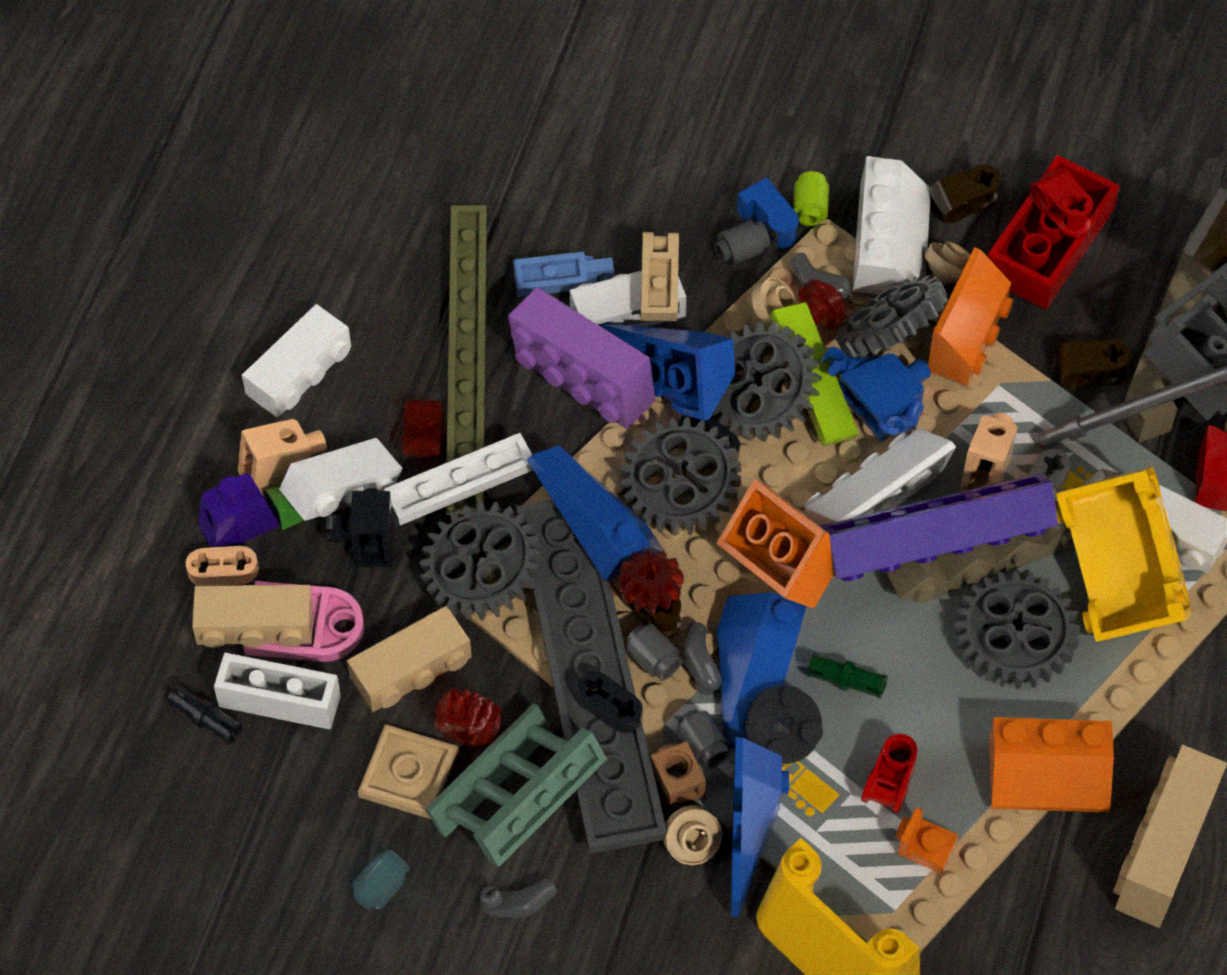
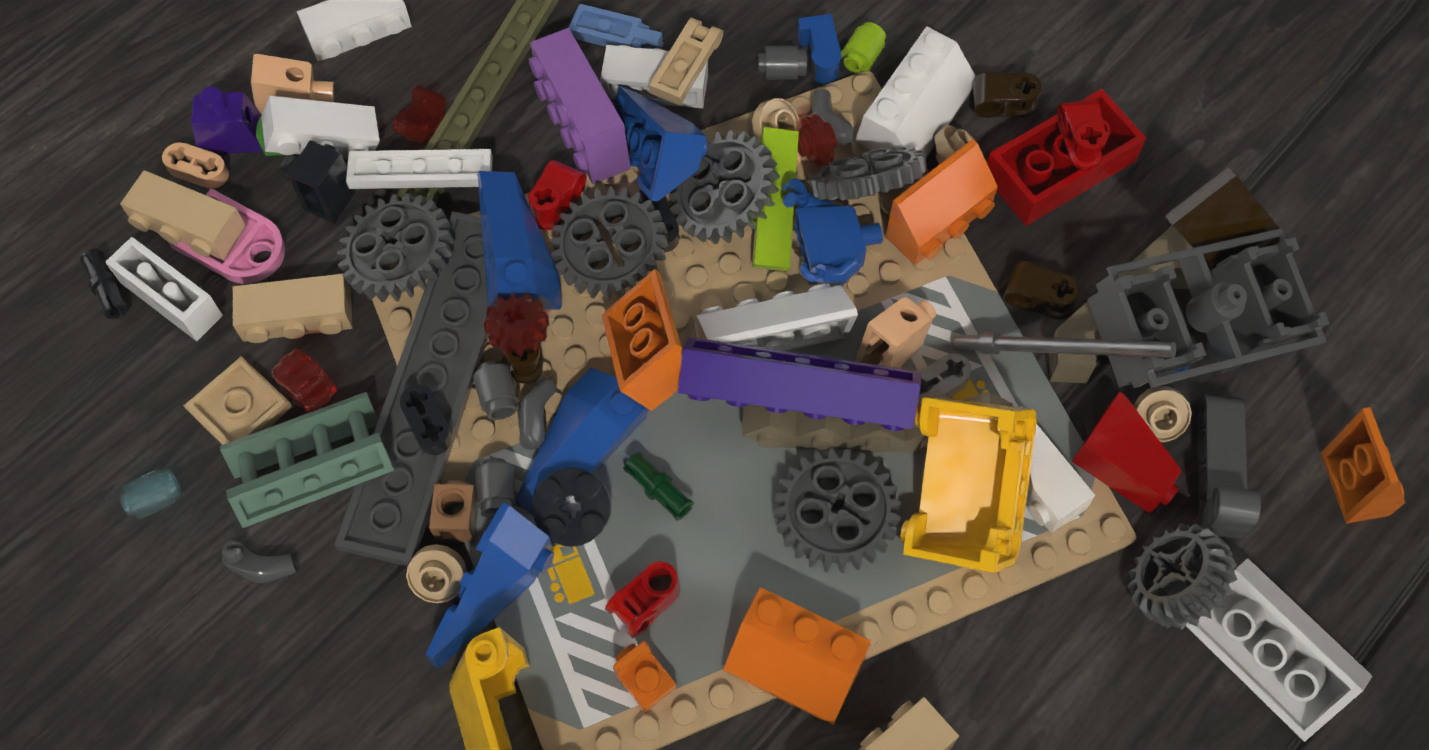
camera: 25 degrees right, 5 degrees up
none -> red piece [528,160,587,231]

